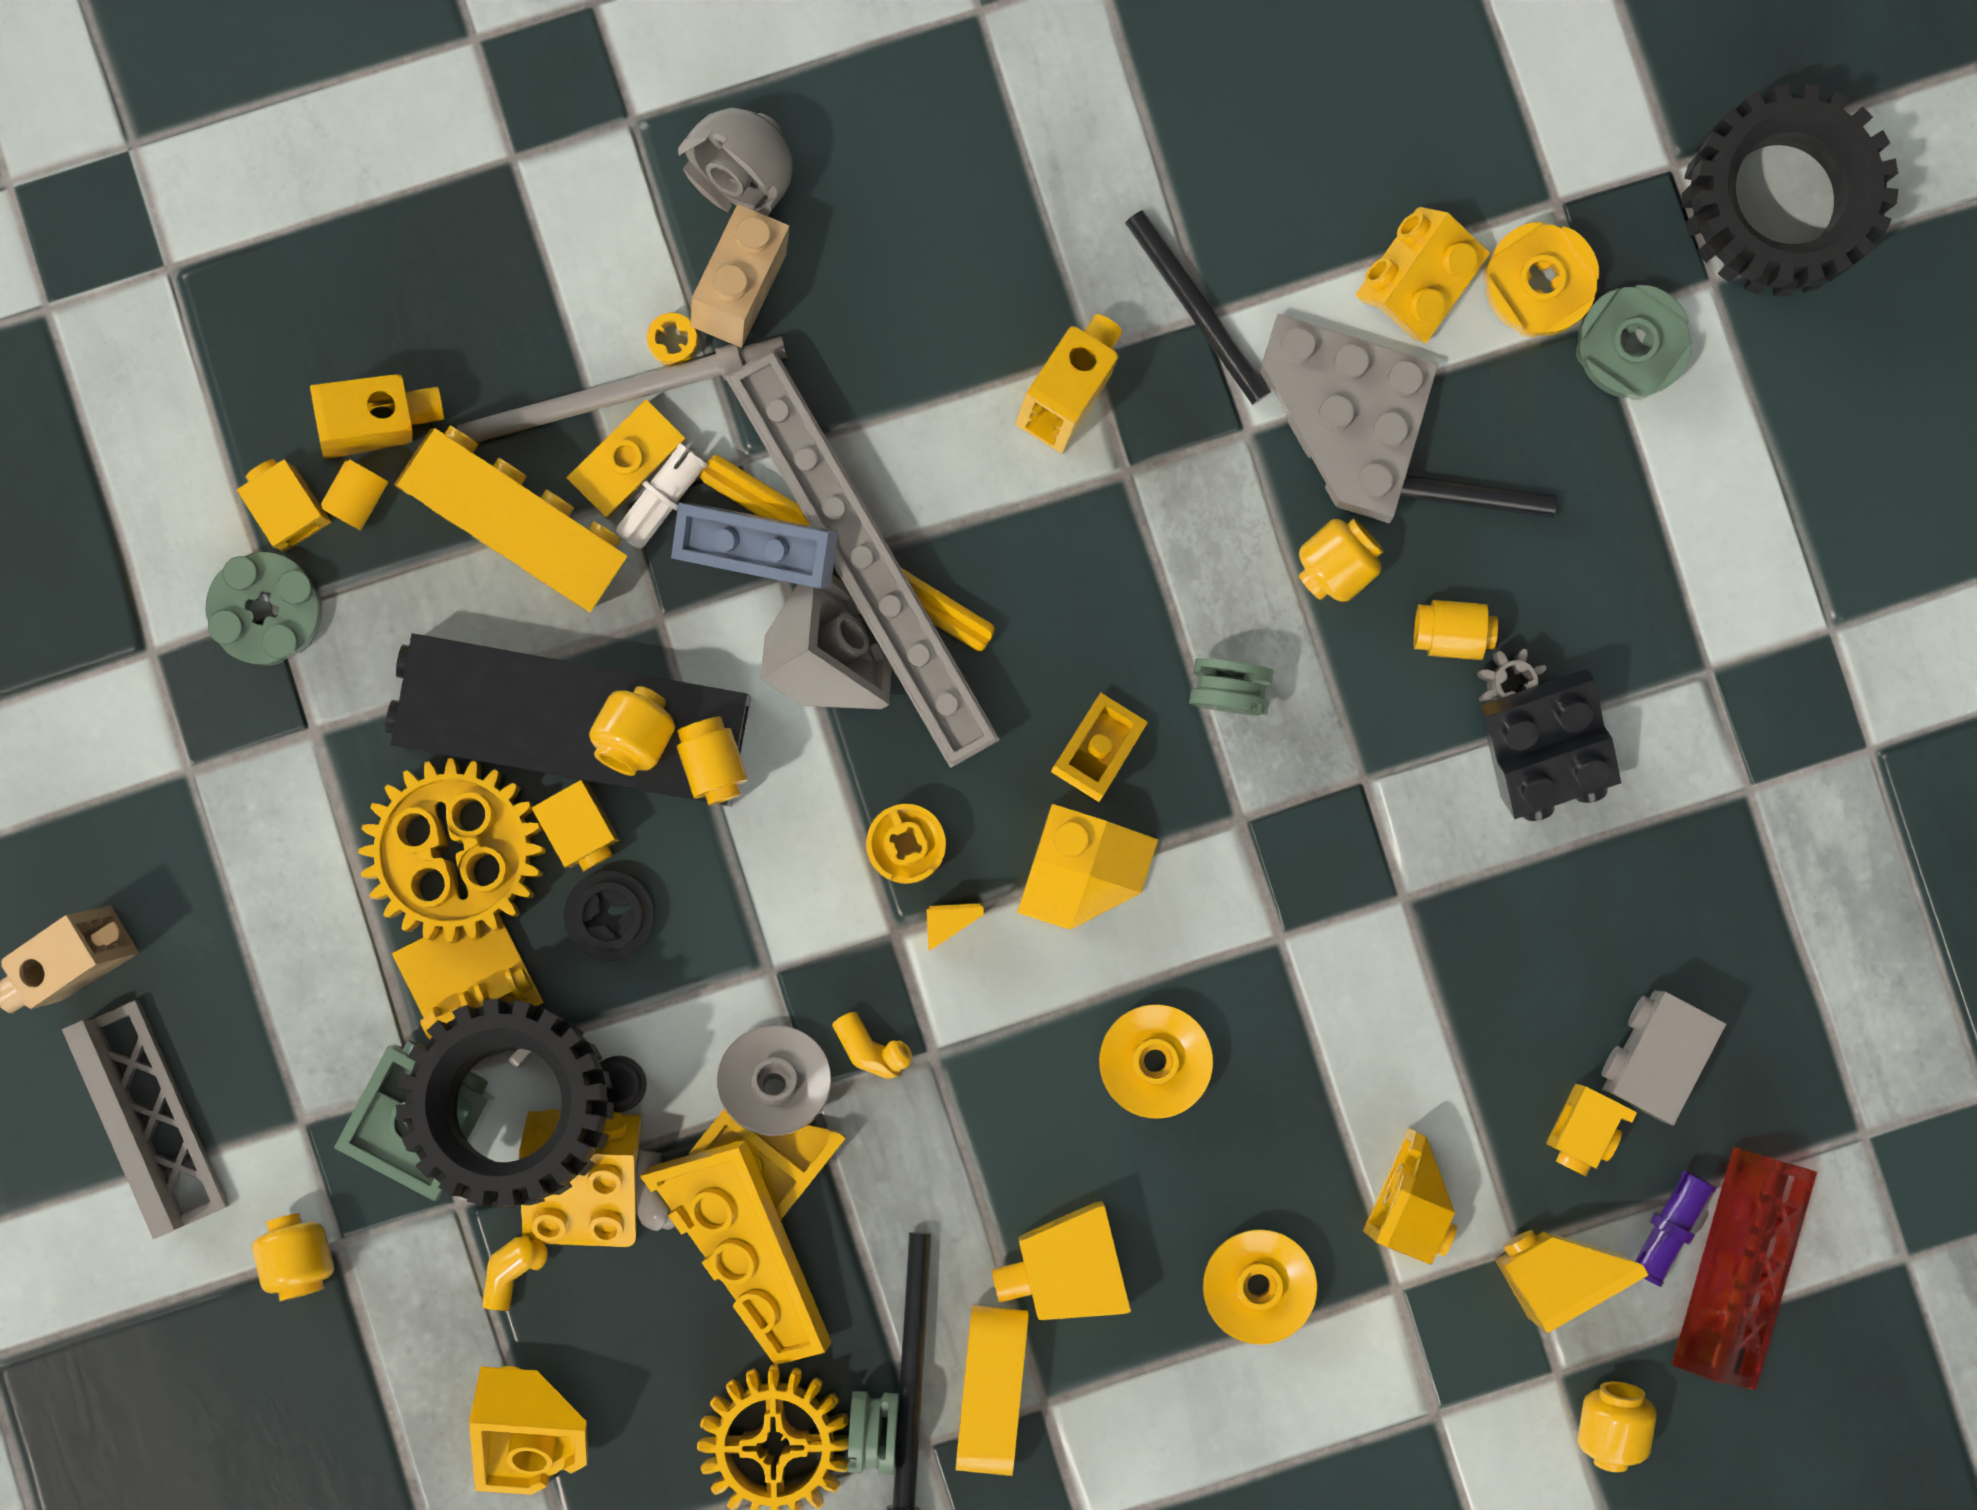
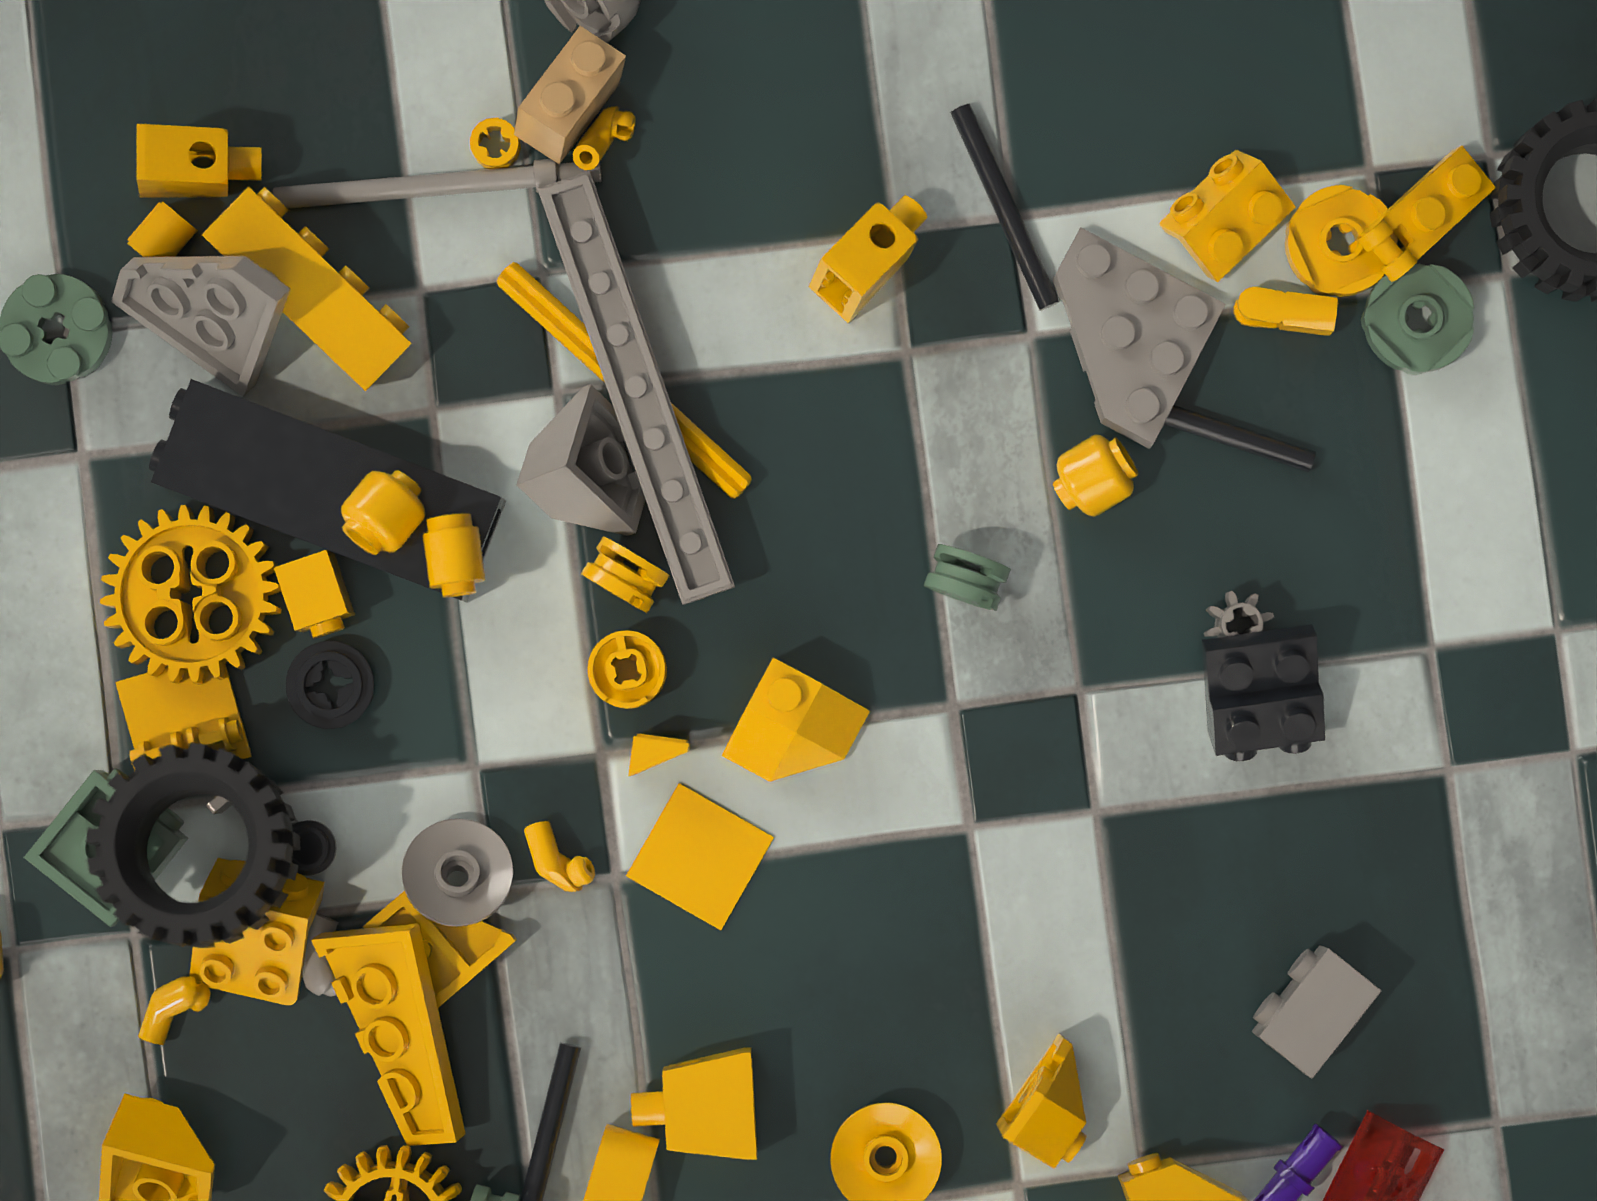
camera: 15 degrees right, 0 degrees up
yellow brick [237,459,332,553] -> none
yellow plate [566,399,687,519] -> none
white axle [616,442,709,549] -> none
sand blue plate [671,502,838,589] -> none
yellow slope [1051,692,1148,802] -> none
yellow dish [1099,1004,1213,1119] -> none
yellow brick [1413,600,1498,660] -> none
yellow brick [1546,1084,1637,1177] -> none
none -> light grey plate [111,256,291,397]
none -> yellow arm [573,106,636,170]
none -> yellow wheel [581,536,670,613]
none -> yellow piece [626,783,774,930]
none -> yellow bar [1233,287,1338,336]
none -> yellow plate [1357,145,1495,282]

